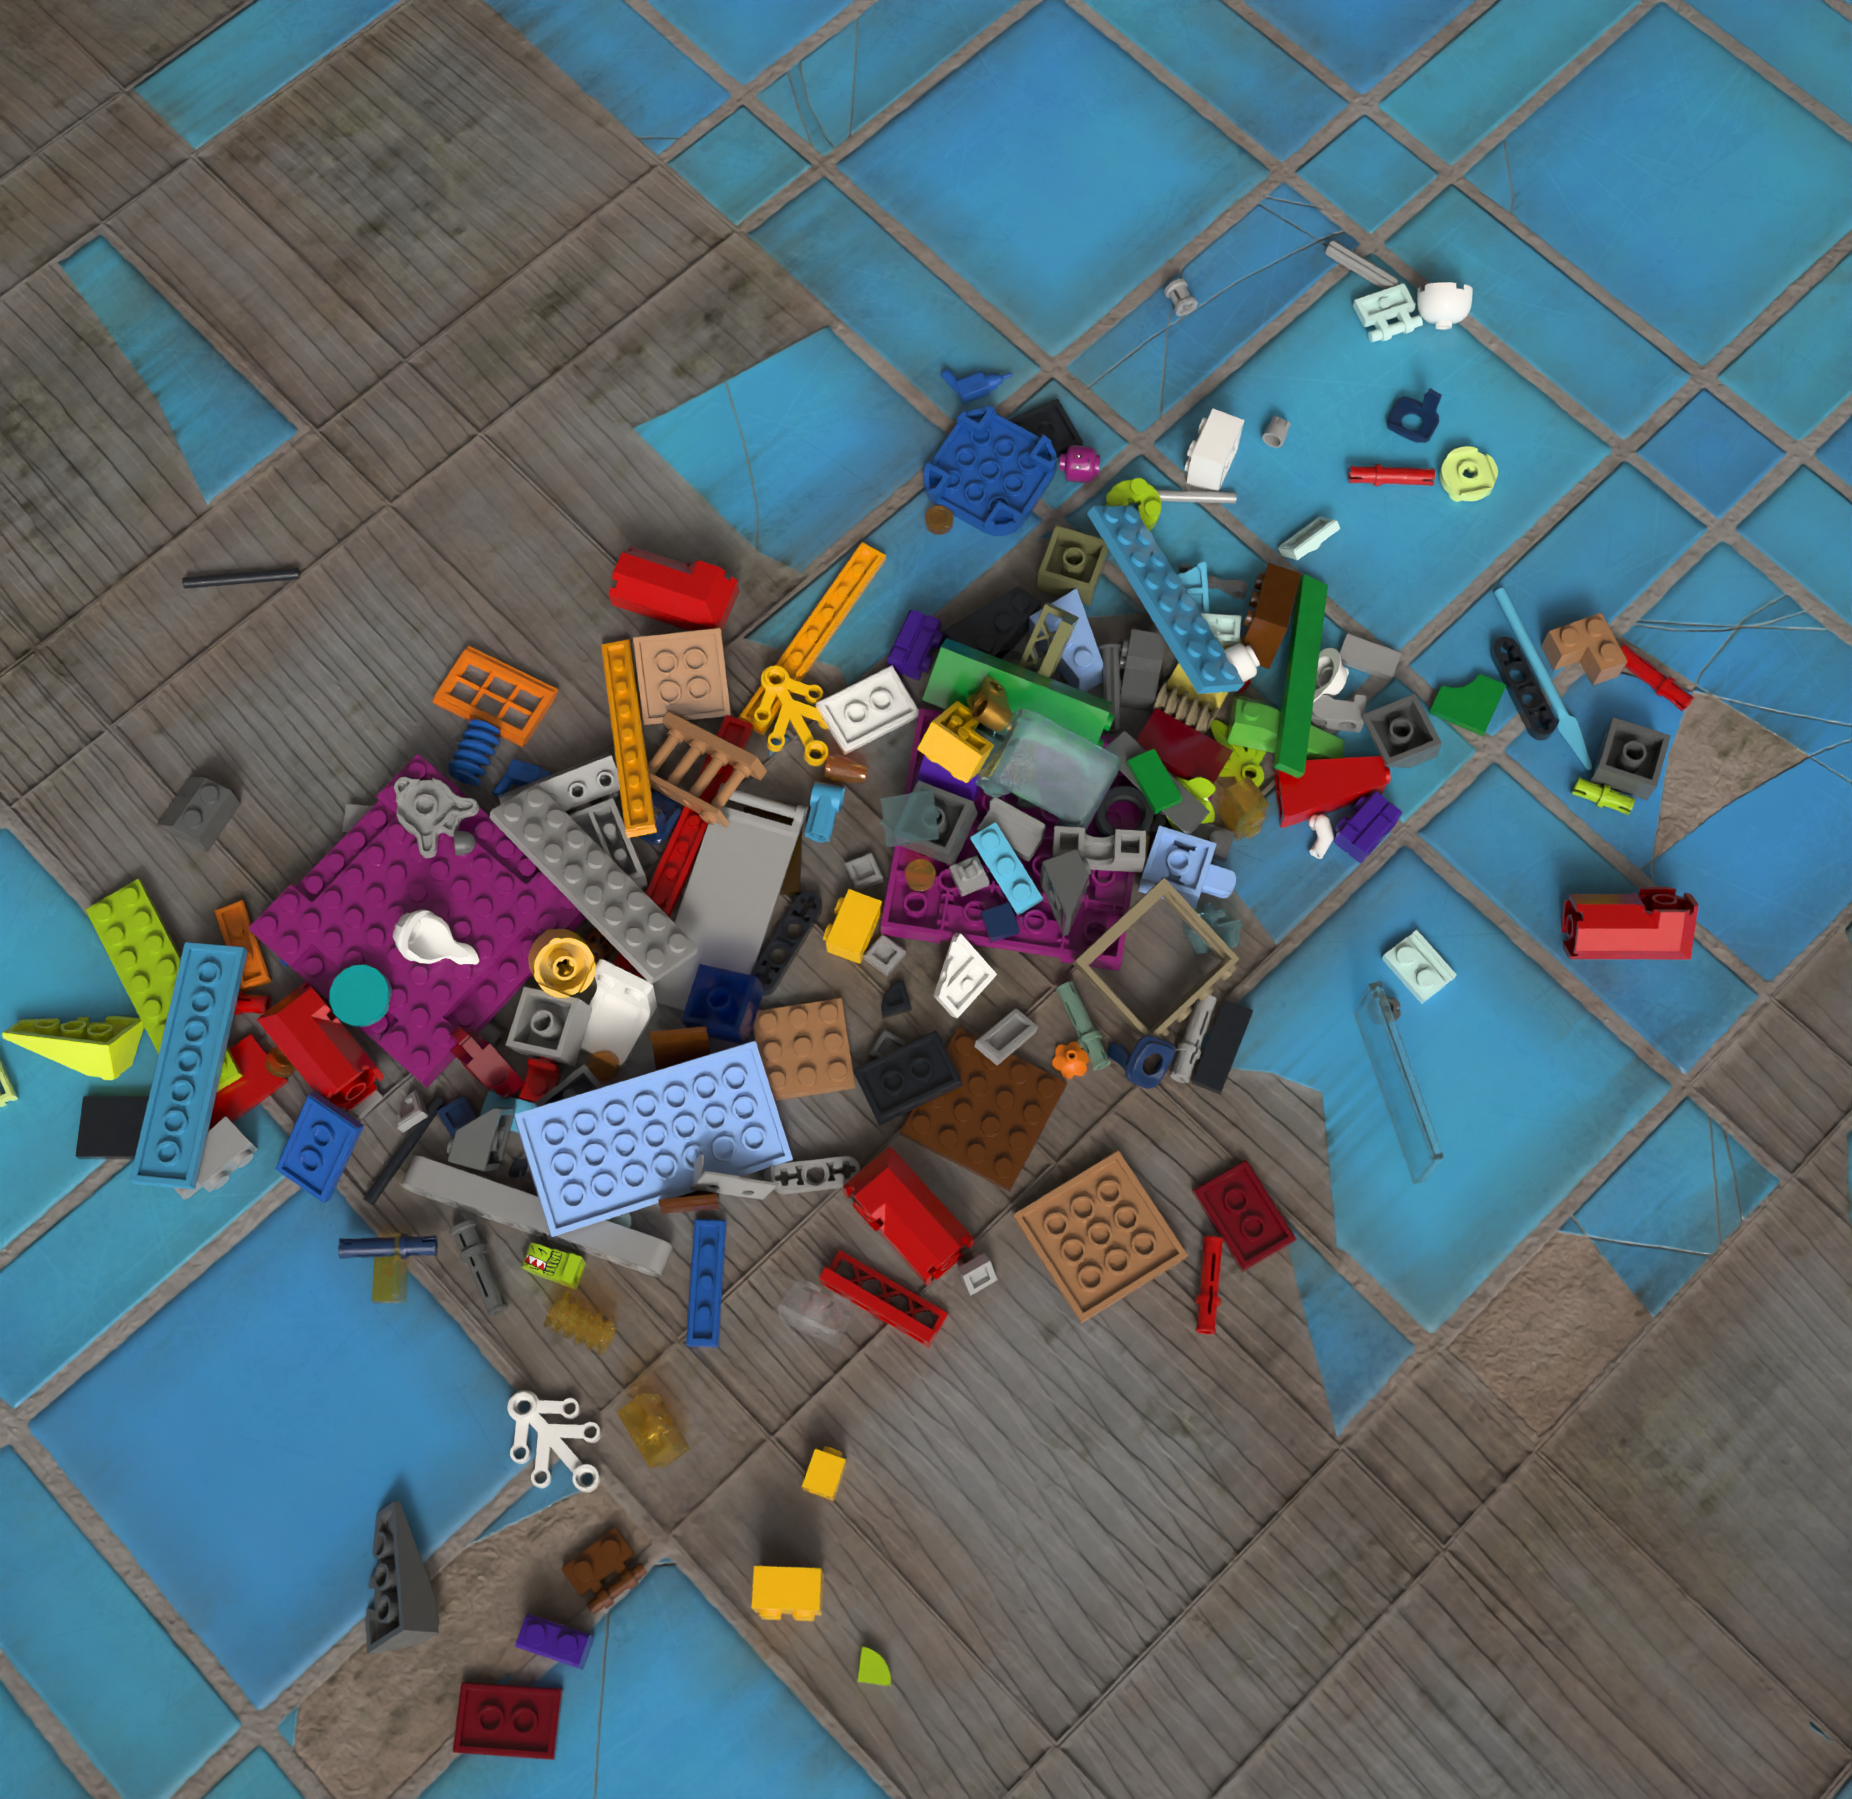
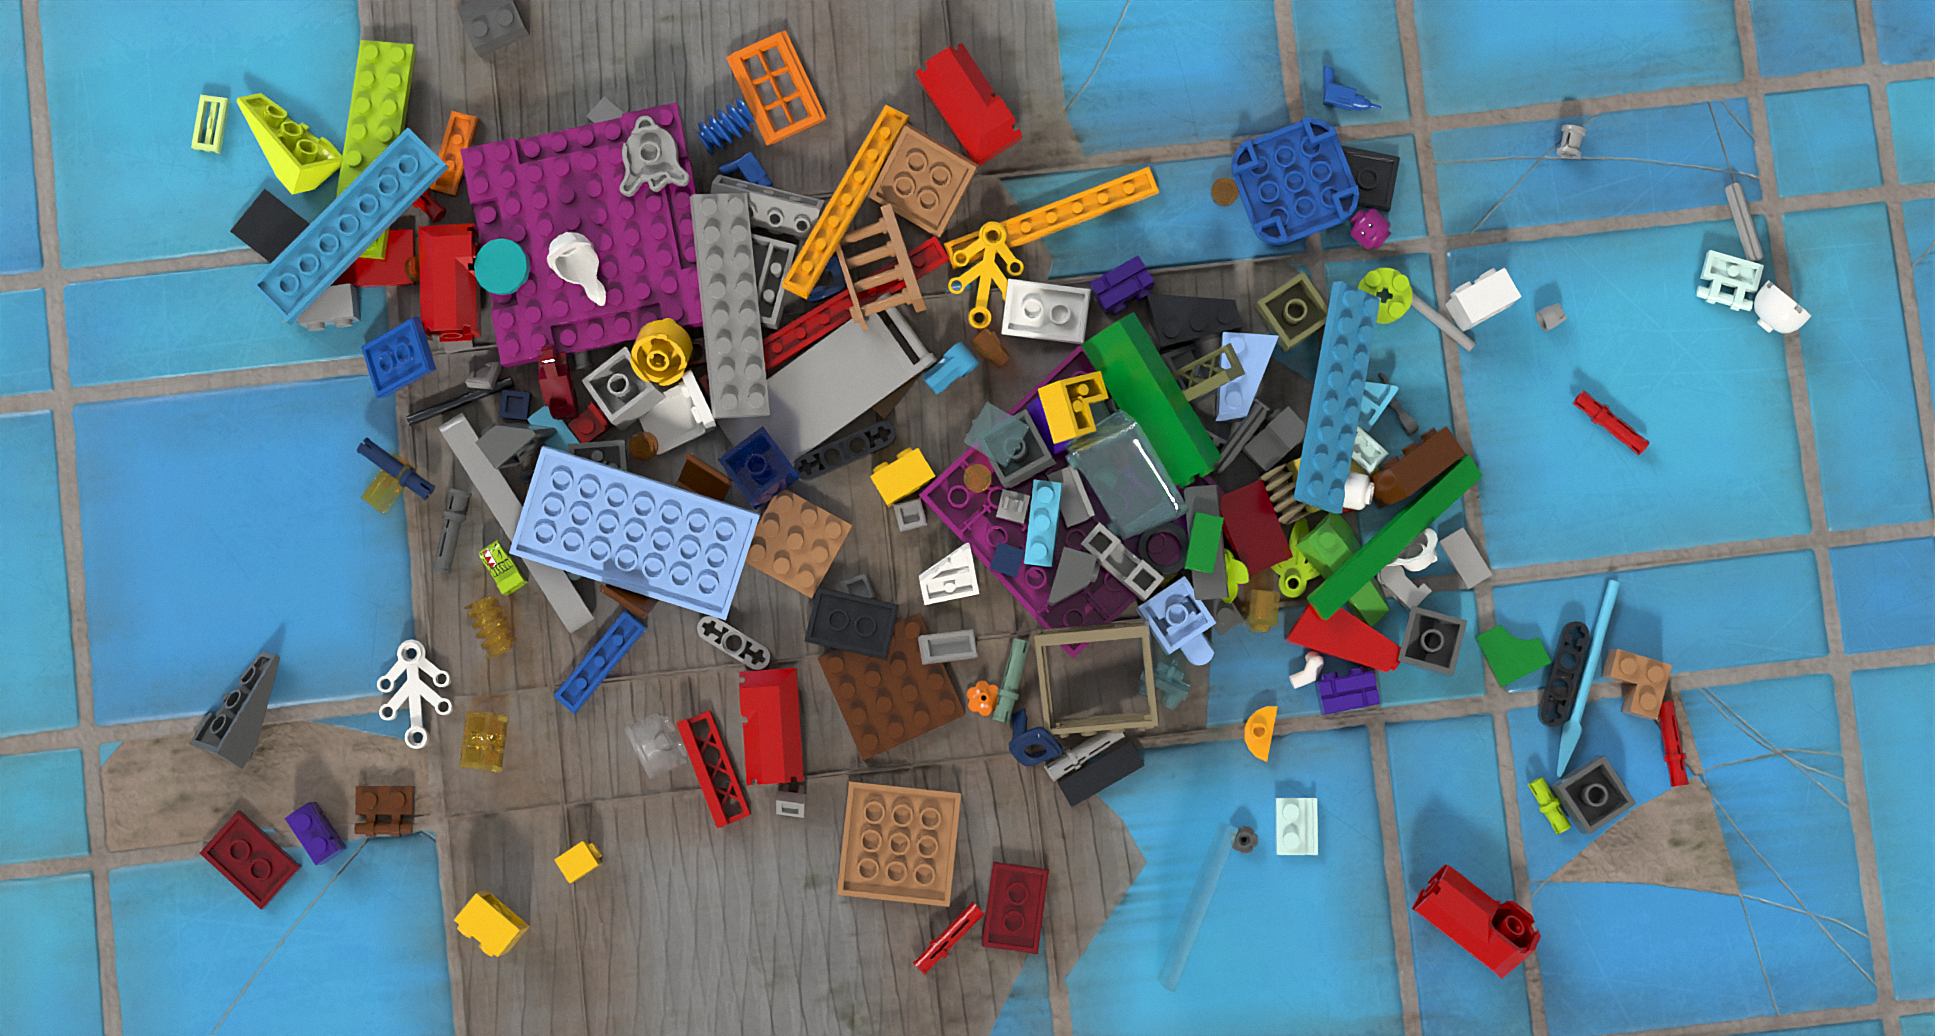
camera: 40 degrees right, 15 degrees up
dark grey hinge [453,831,476,856] -> none
light grey piece [690,1154,778,1200] -> none
light grey tile [844,852,883,892] -> none
lime tile [857,1647,891,1686] -> none
black tile [881,980,912,1019] -> none
pearl gold piece [967,676,1012,732] -> none
light aqua plate [1278,516,1340,560] -> none
dark blue piece [1387,388,1442,443] -> none
yellowish green plate [1439,446,1498,501] -> none
none -> light orange plate [1244,706,1278,762]

